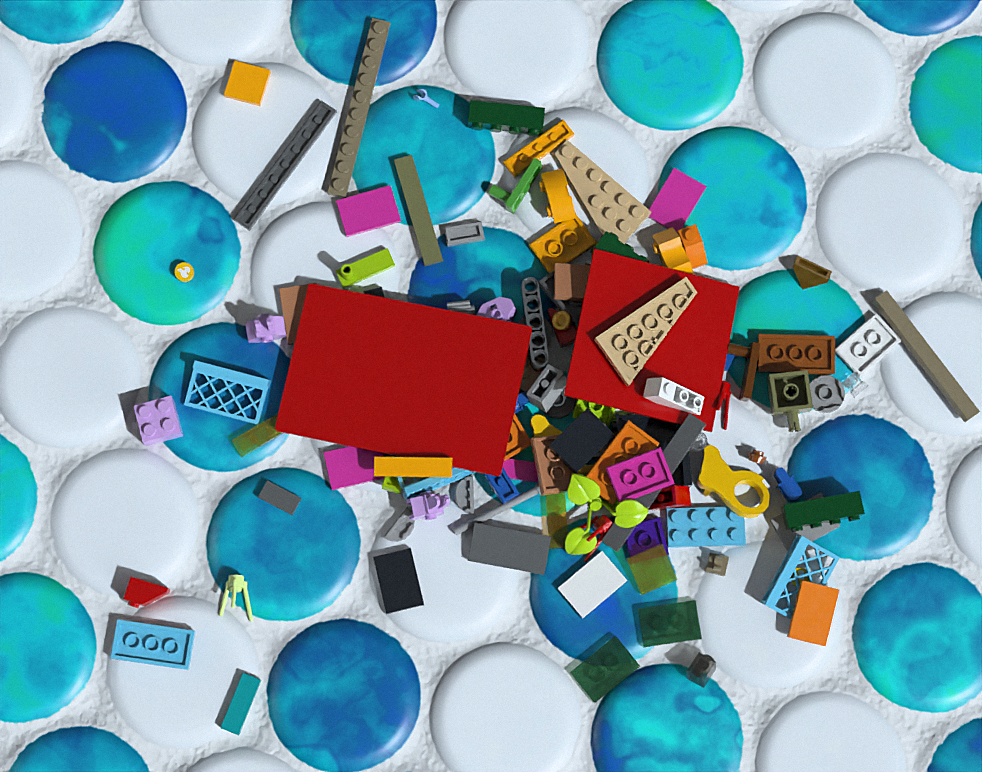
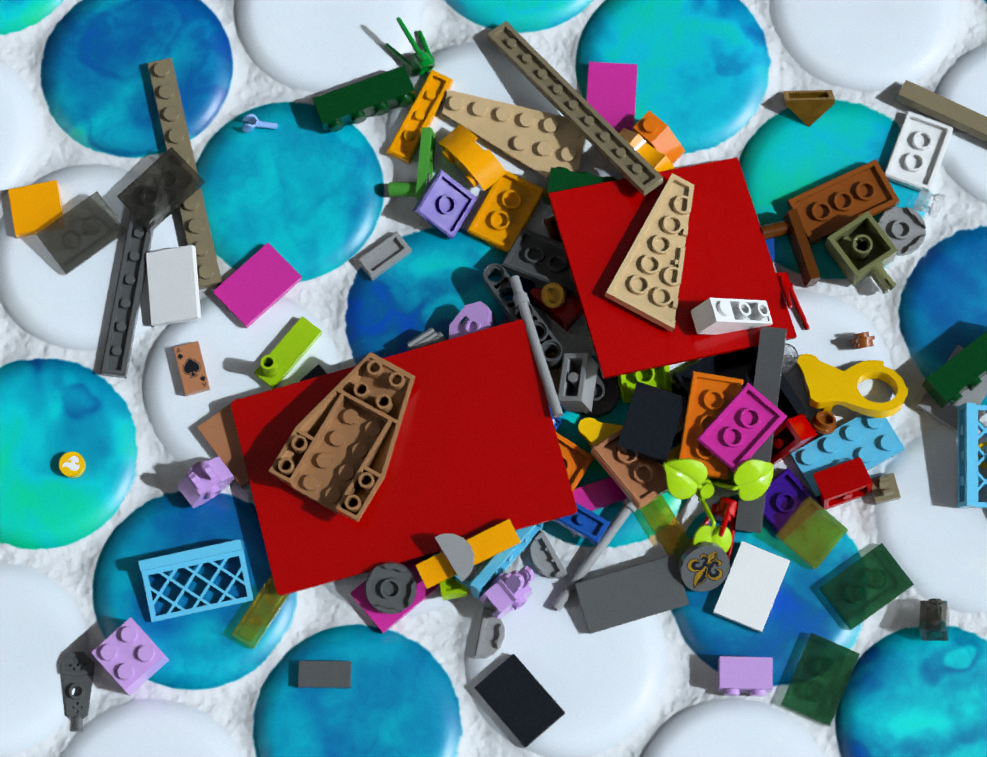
camera: 20 degrees left, 5 degrees down
olive tile [394,155,443,266] -> none
nougat tile [554,263,590,301] -> none
blue arm [773,467,802,502] -> none
none -> clear smoke tile [36,191,127,275]
none -> dark grey piece [61,652,95,732]
none -> clear smoke tile [117,147,205,232]
none -> white tile [146,245,201,327]
none -> nougat tile [174,341,211,396]
none -> medium nougat wedge [269,352,415,522]
none -> dark grey tile [365,562,417,614]
none -> green plant [385,17,435,76]
none -> tile [412,170,477,239]
none -> light grey tile [435,533,475,582]
none -> dark tan plate [487,21,663,196]
none -> light grey bar [509,275,563,418]
none -> dark grey tile [678,541,730,592]
none -> lavender brick [718,656,773,697]
none -> dark orange plate [811,411,836,435]
none -> red panel [813,457,873,510]

